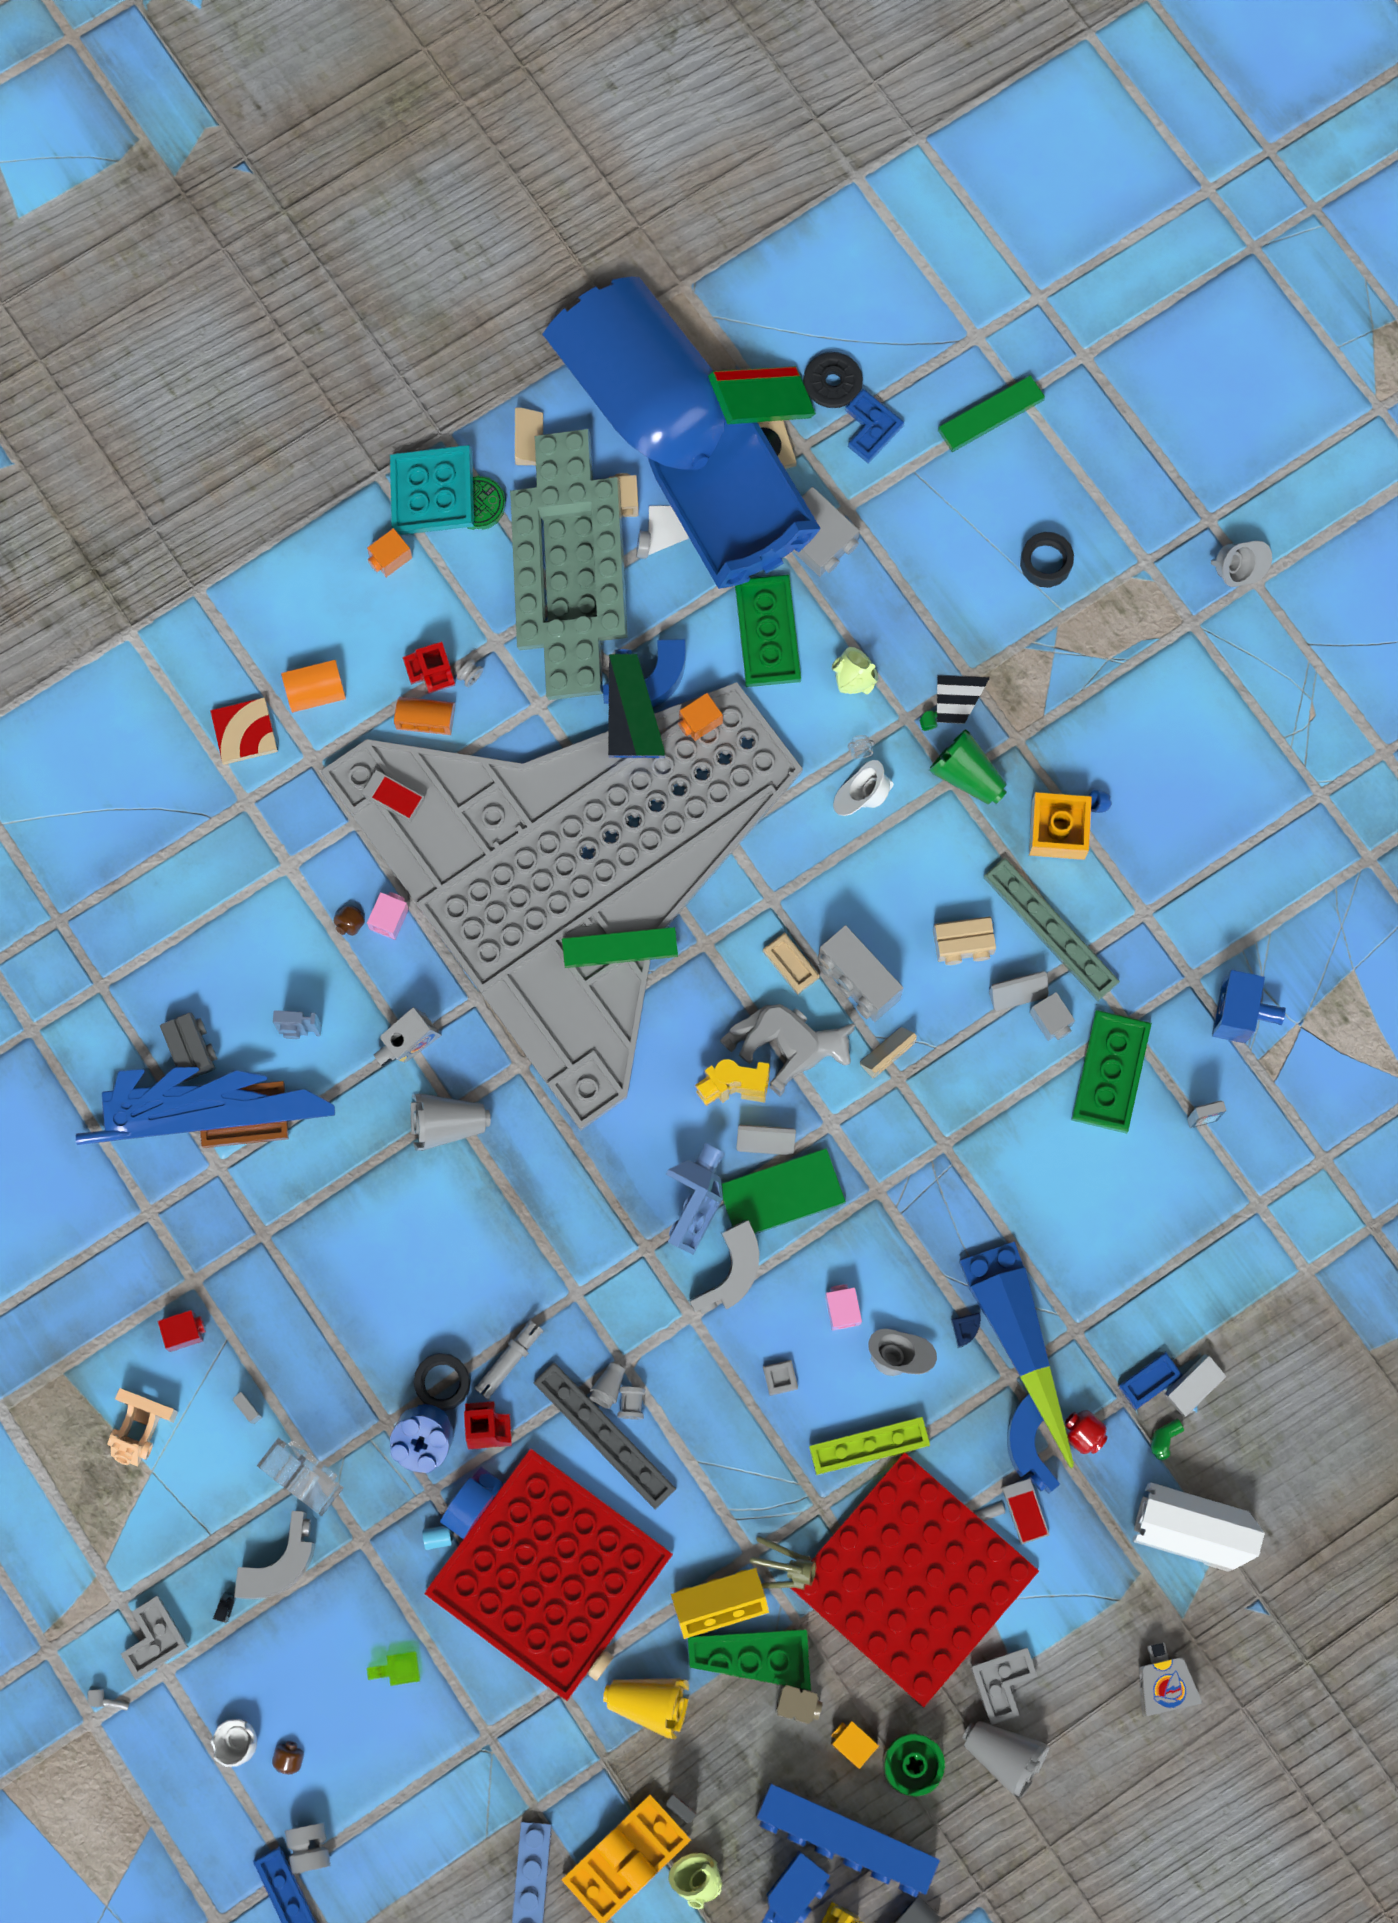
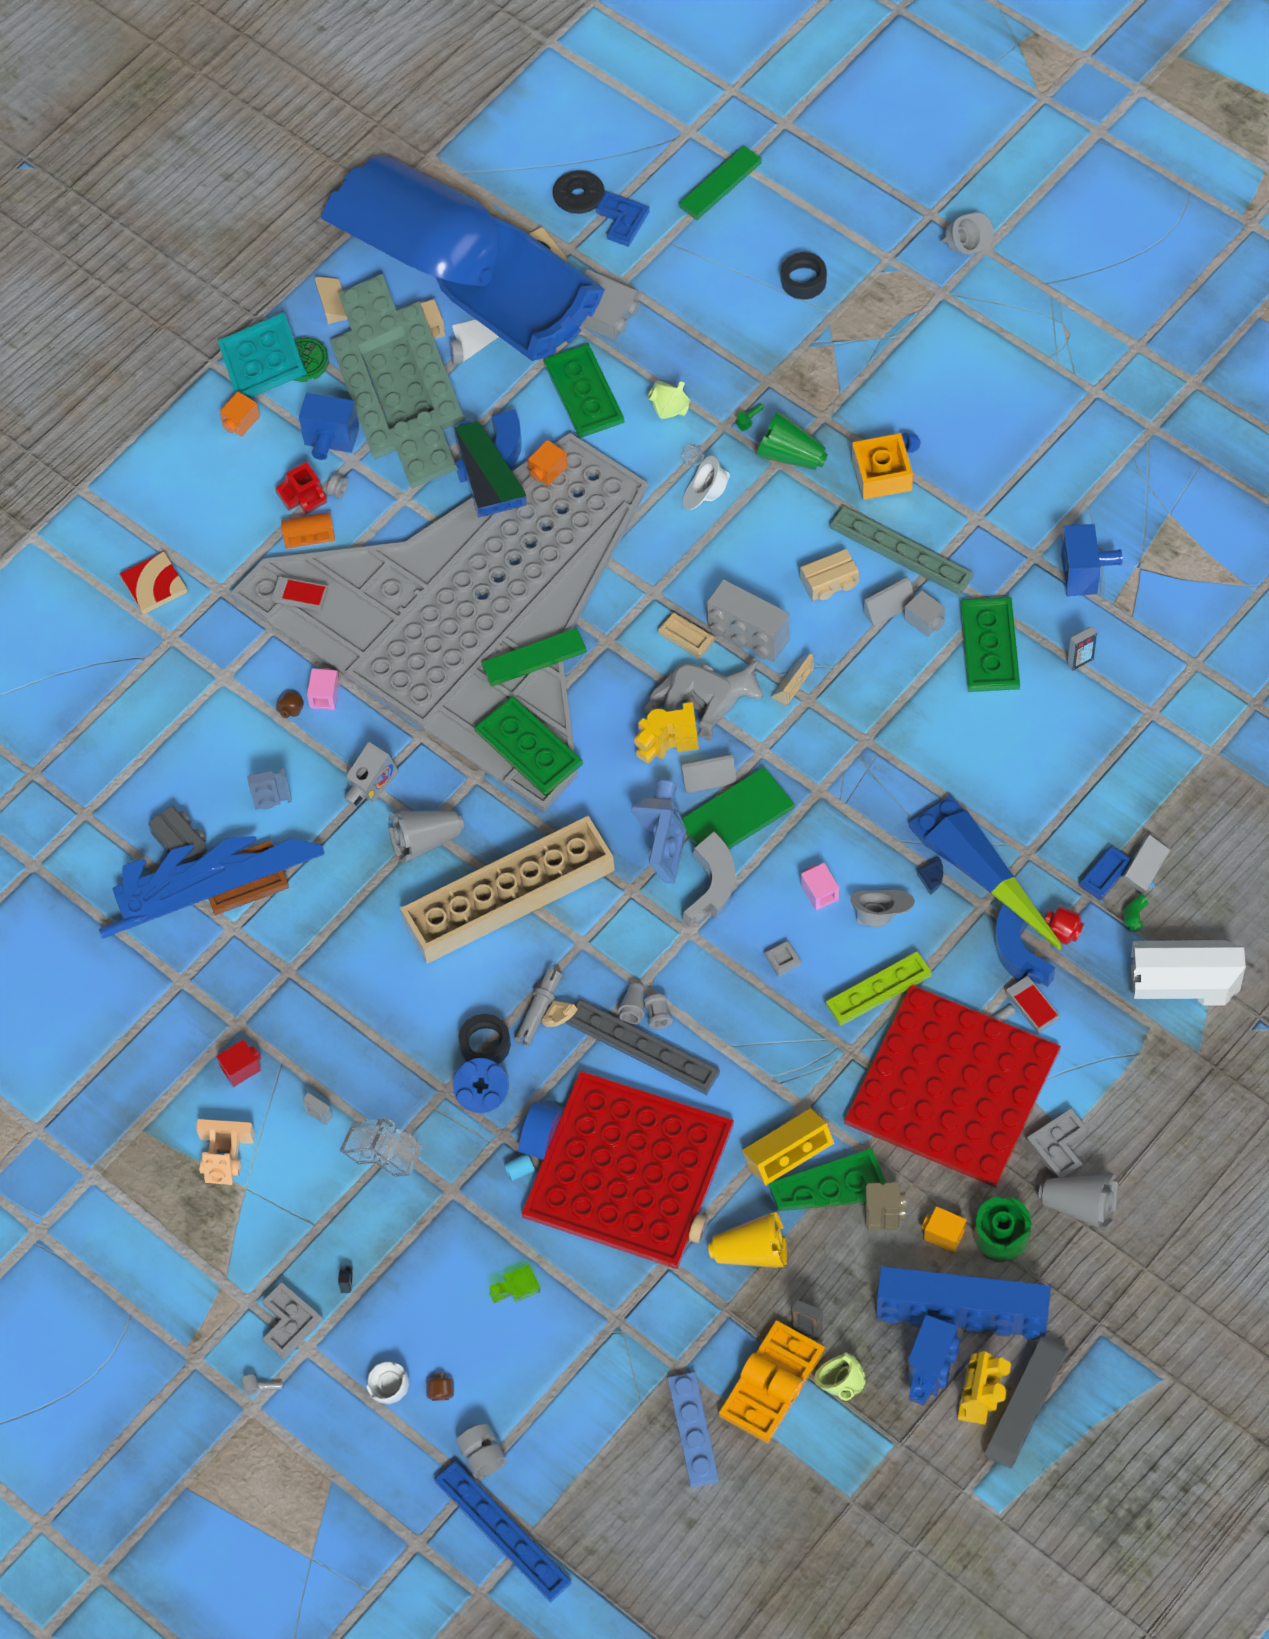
camera: 10 degrees left, 15 degrees down
light grey arch [235,1511,315,1599] -> none
orange brick [281,660,346,713] -> none
red brick [464,1401,512,1449] -> none
green tile [708,366,816,424] -> none
olive plant [750,1536,816,1589] -> none
sticker [937,675,990,724] -> none
light grey torso [1138,1642,1202,1716] -> none
none -> blue brick [299,393,359,460]
none -> tan brick [400,816,615,964]
none -> green tile [474,696,583,796]
none -> tan tile [541,1000,578,1027]

